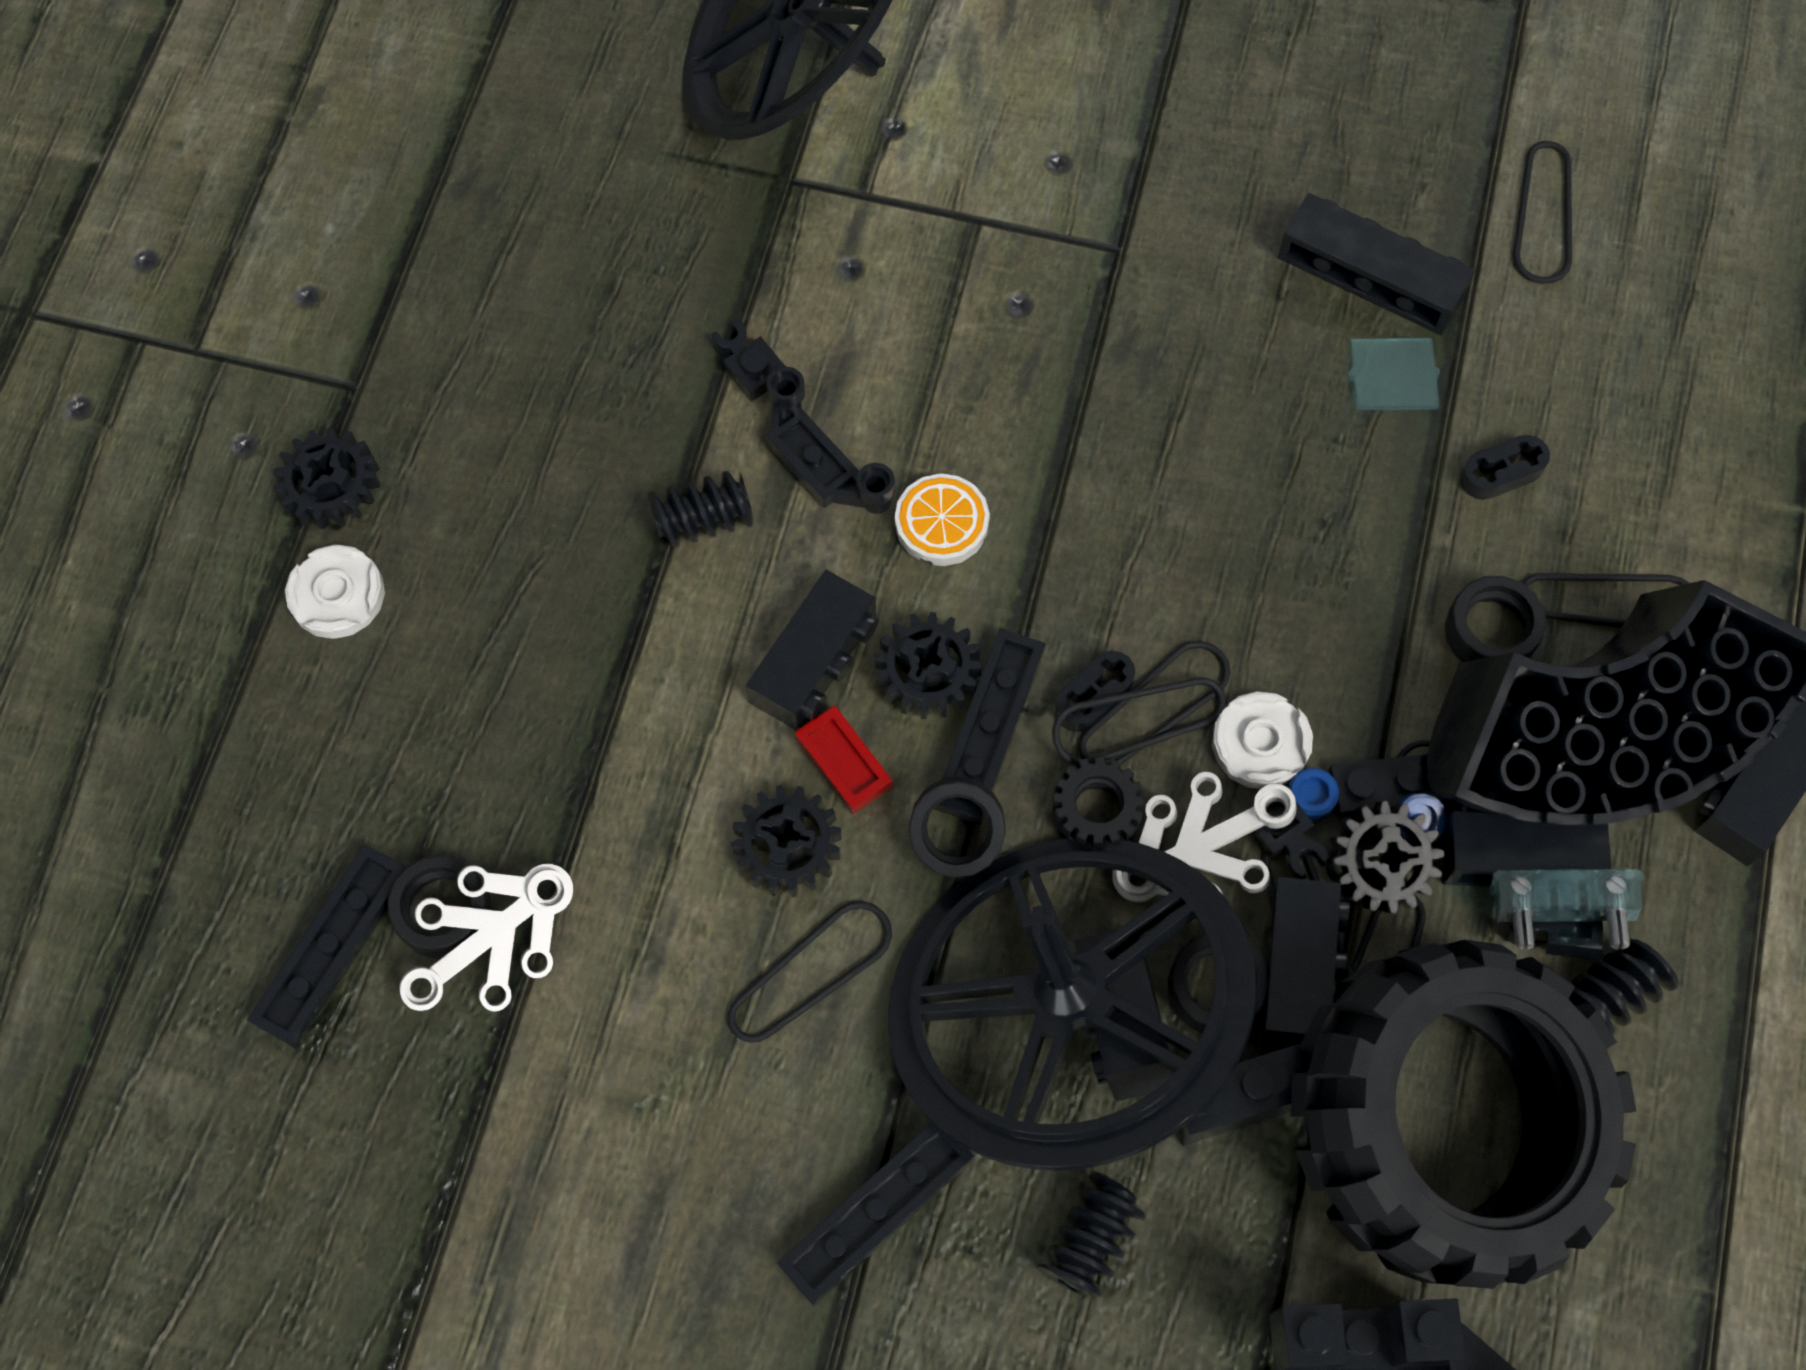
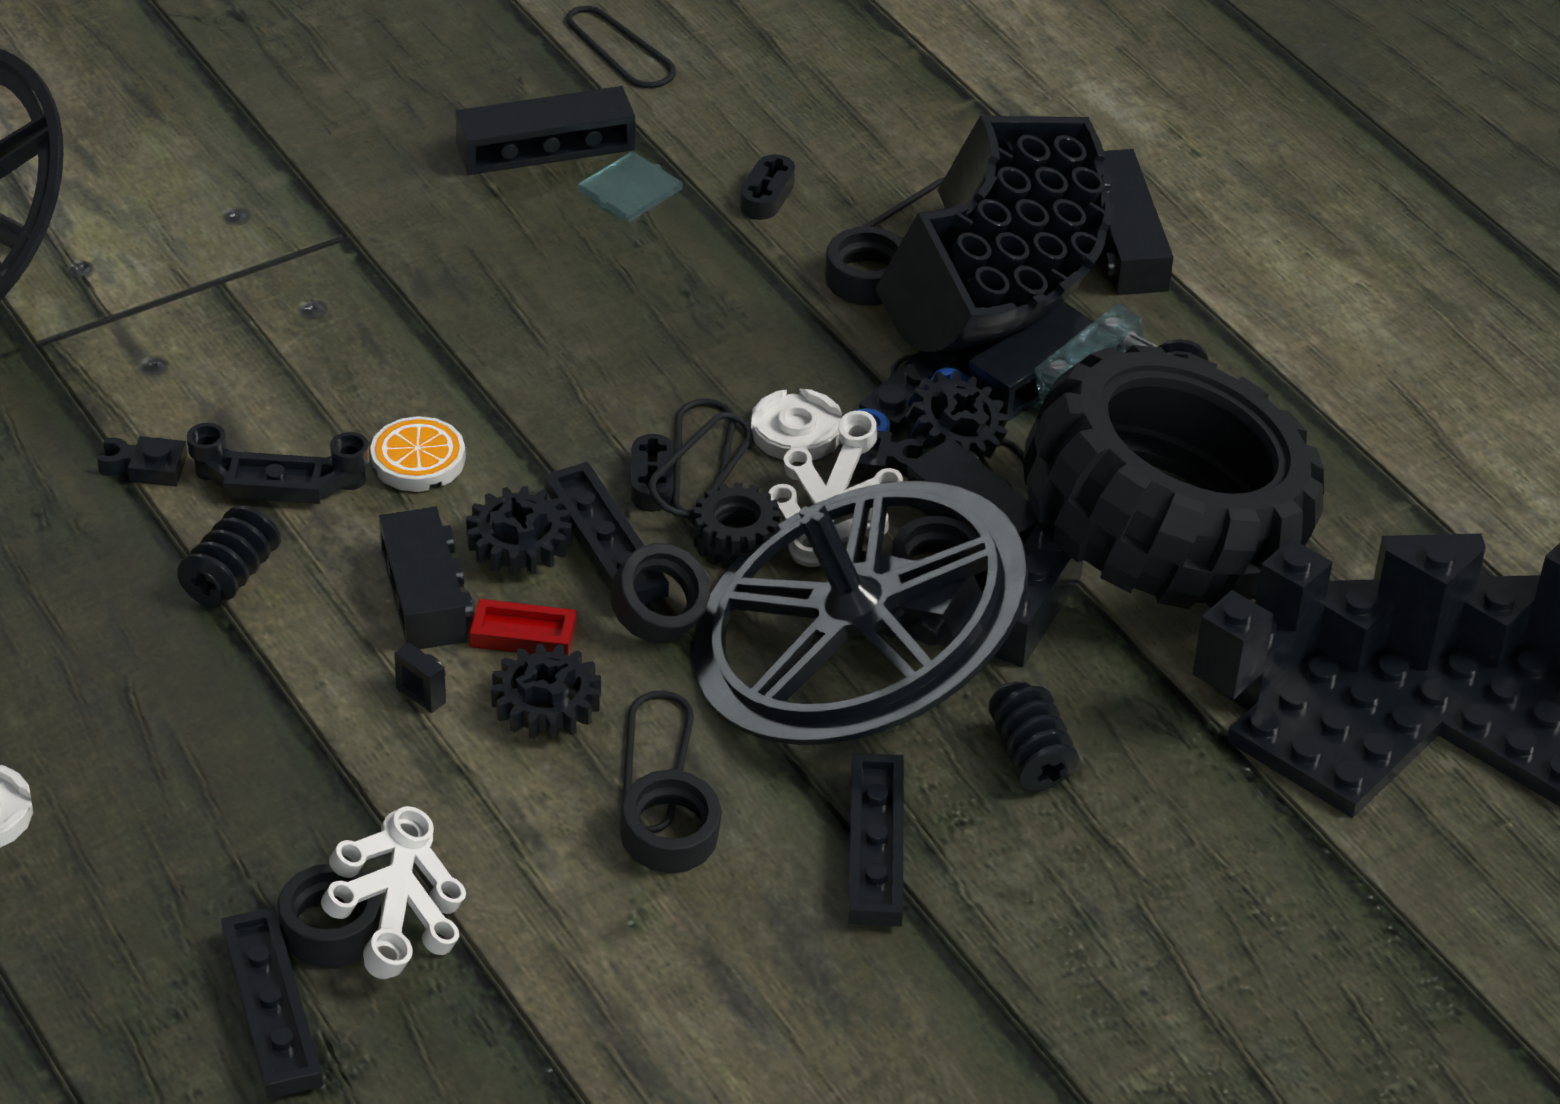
camera: 50 degrees left, 25 degrees down
none -> black plate [394,642,446,713]
none -> black tyre [619,769,722,873]

